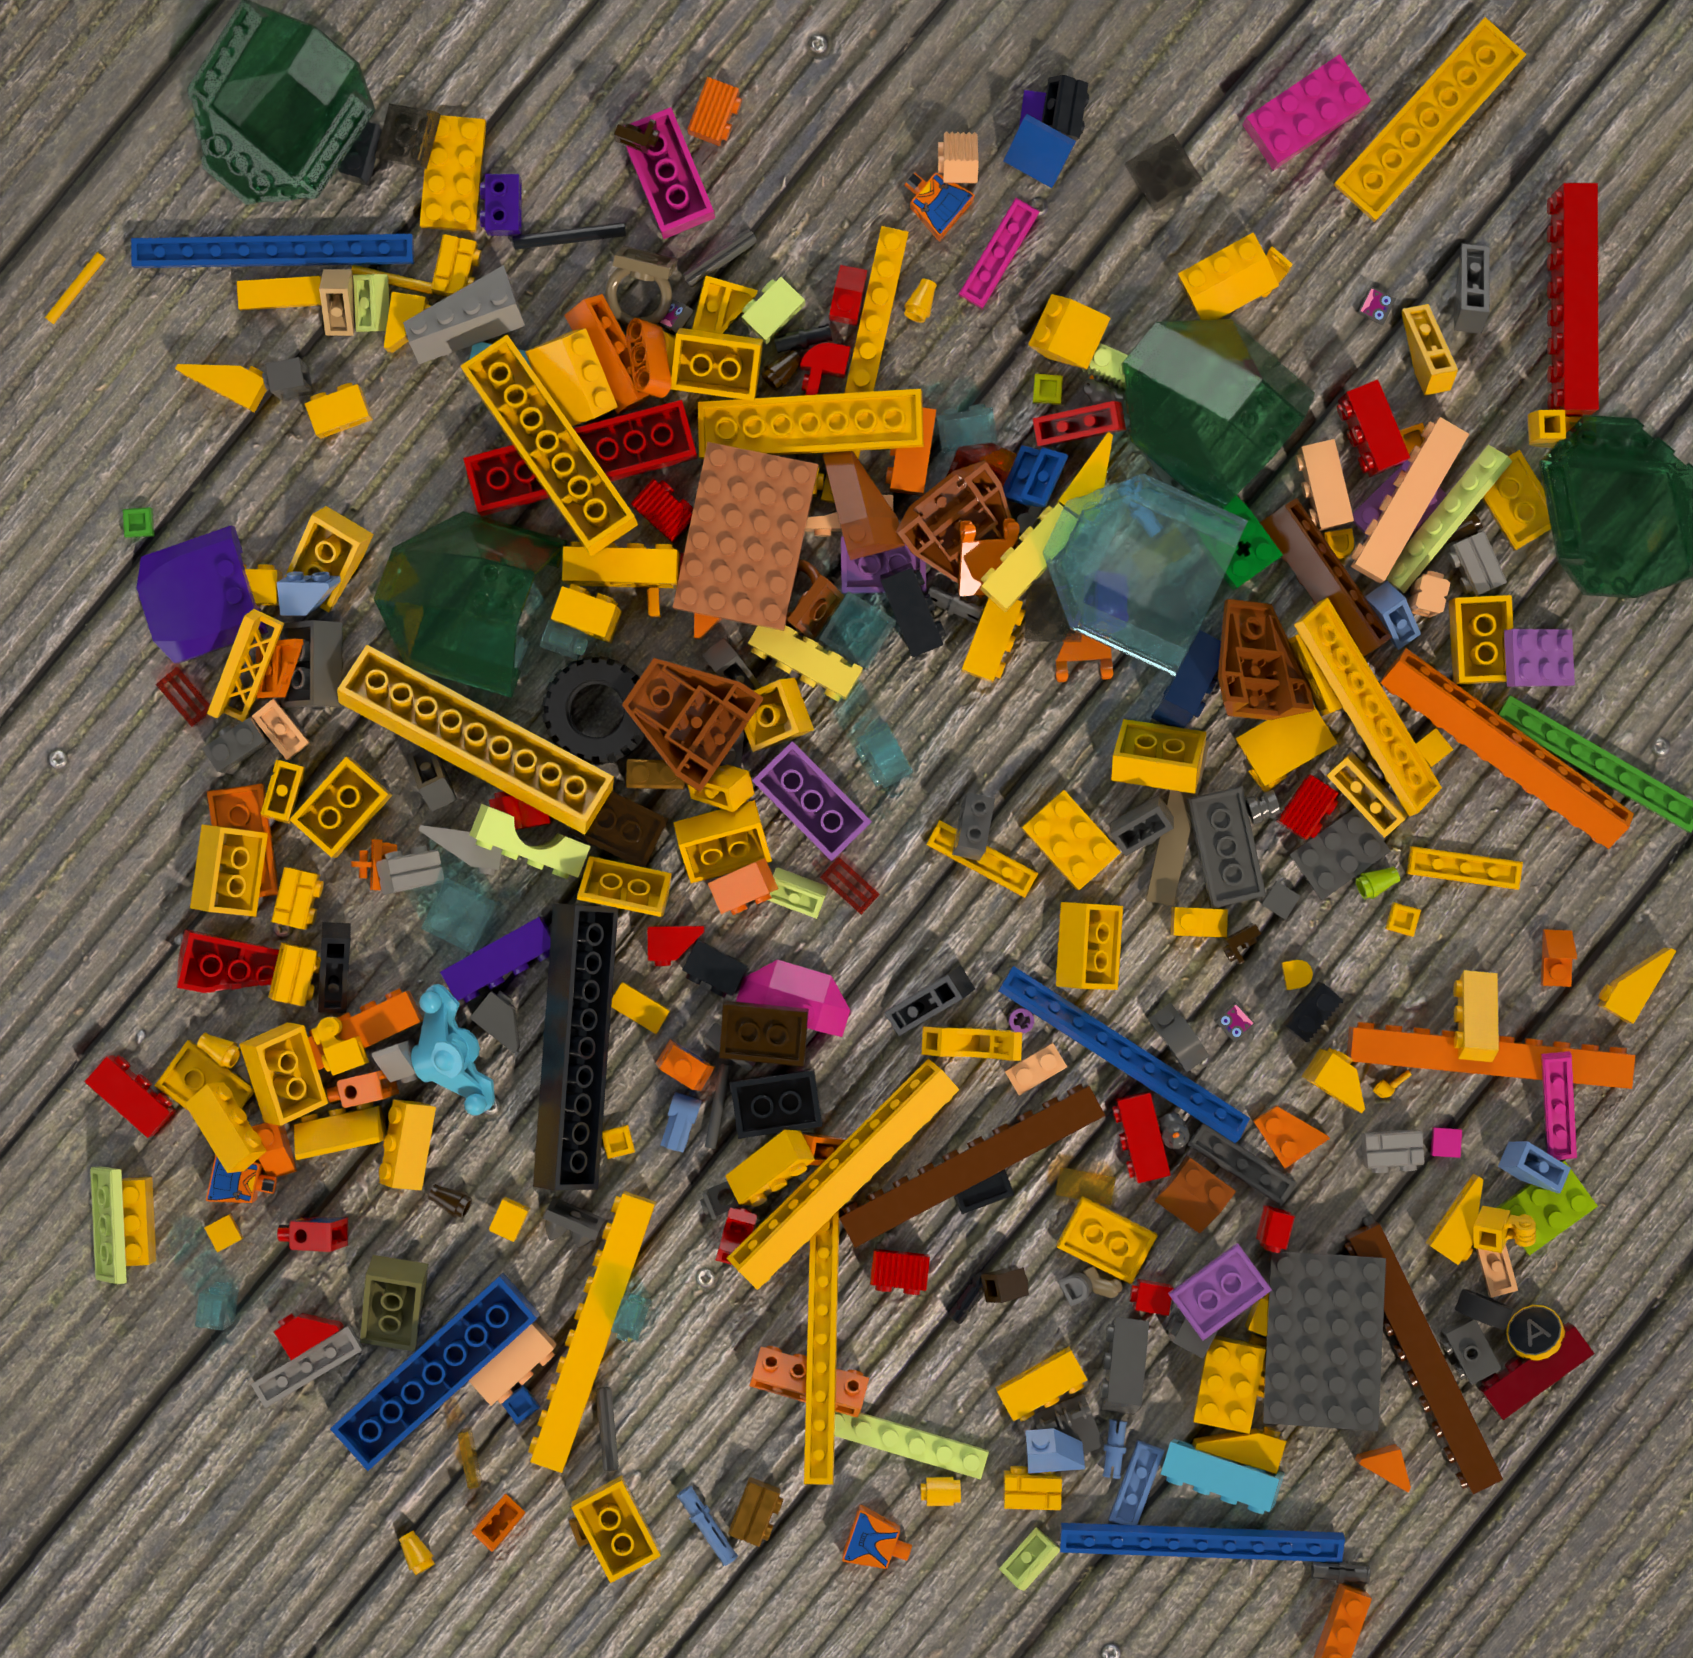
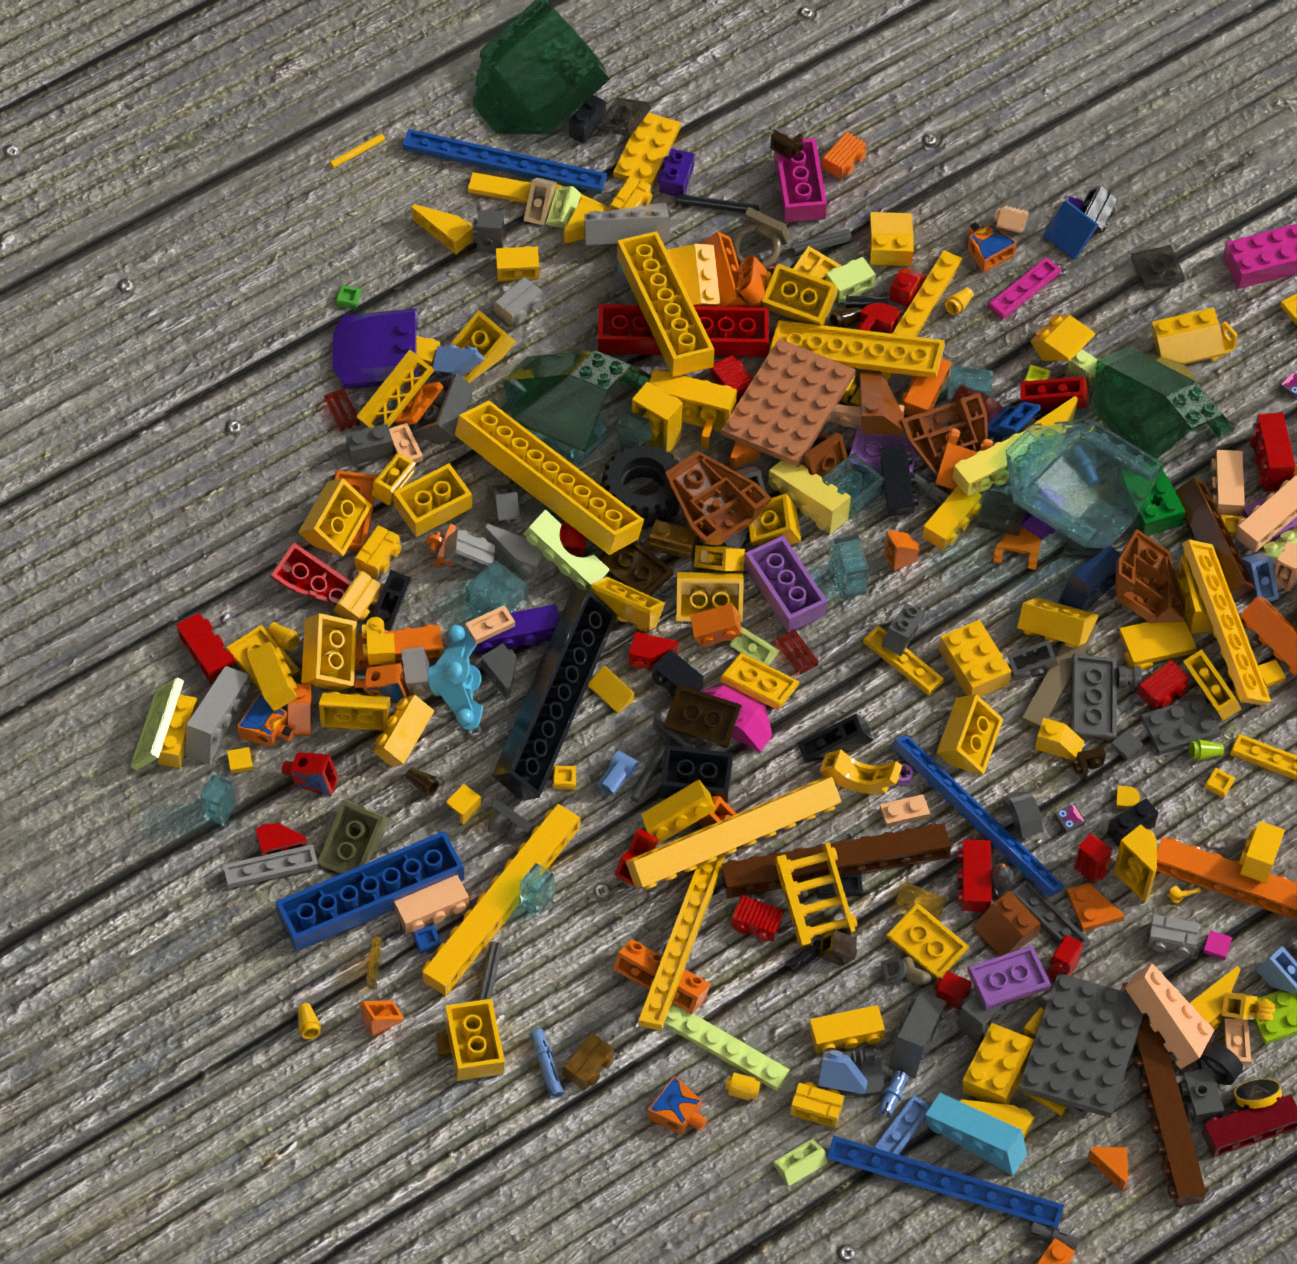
camera: 15 degrees right, 30 degrees down
orange torso [656,1039,715,1091] -> none
dark grey bracket [700,1181,742,1220] -> none
none -> light grey wedge [185,666,252,764]
none -> light nougat plate [465,605,515,644]
none -> light grey brick [494,277,542,327]
none -> yellow tile [720,653,799,711]
none -> yellow fence [774,842,857,948]
none -> yellow slope [870,212,913,266]
none -> orange slope [883,530,919,571]
none -> red brick [1074,833,1113,884]
none -> light nougat wedge [1125,964,1214,1069]

